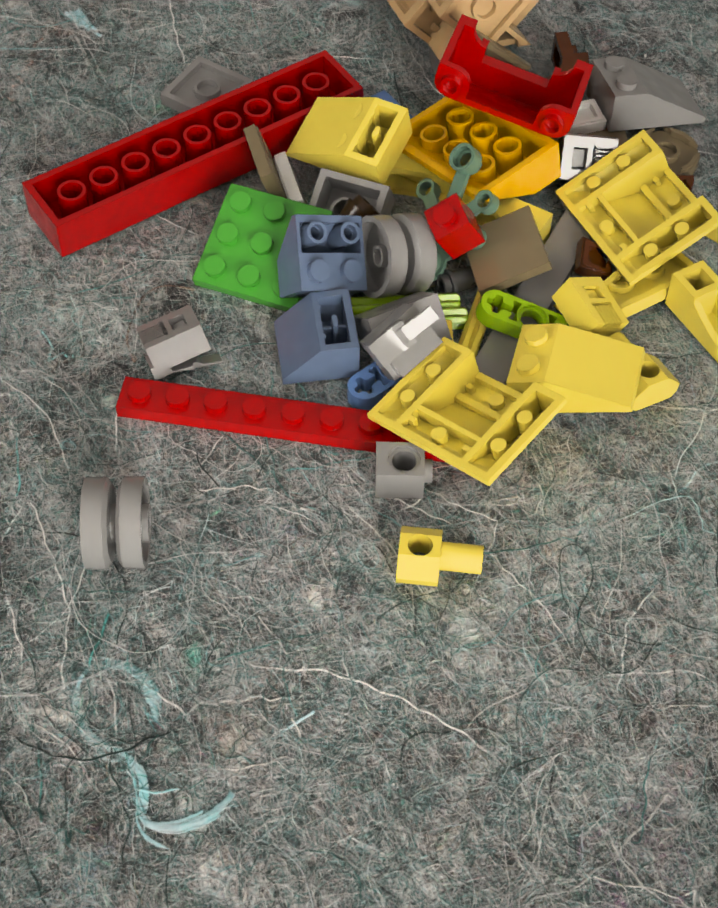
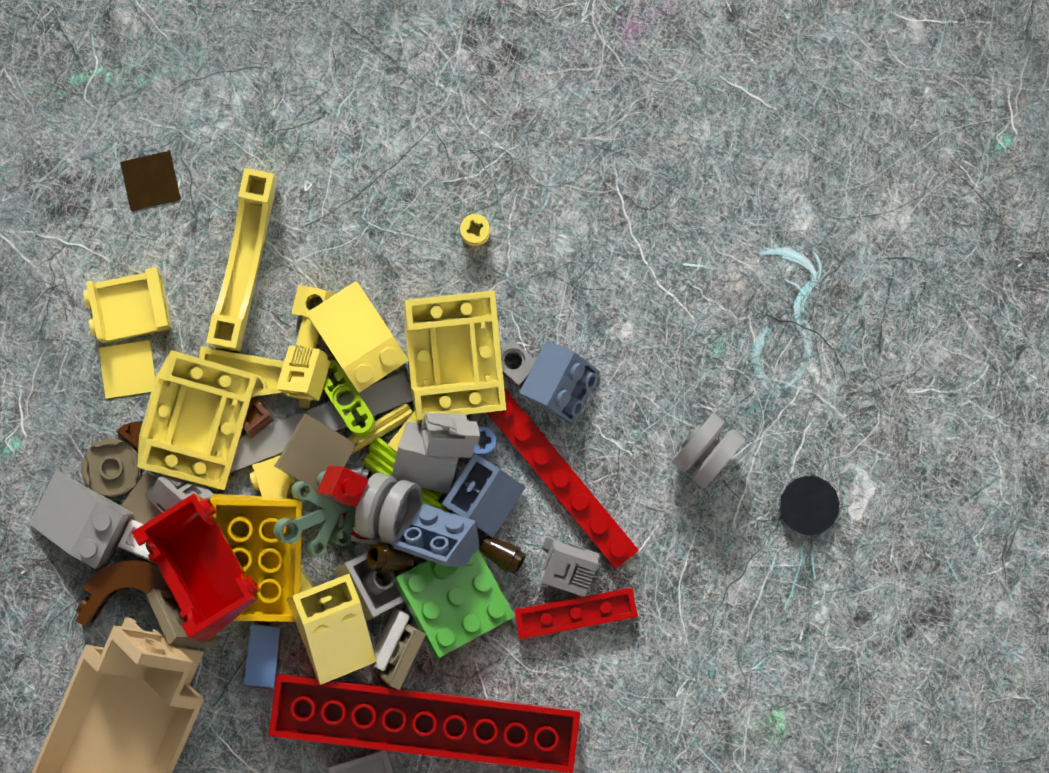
camera: 140 degrees left, 30 degrees up
light yellow piece [396,526,484,587] -> none
none -> light yellow wheel [460,214,490,247]
none -> dark brown cone [480,536,526,575]
none -> red plate [514,587,638,639]
none -> sand blue slope [519,340,600,424]

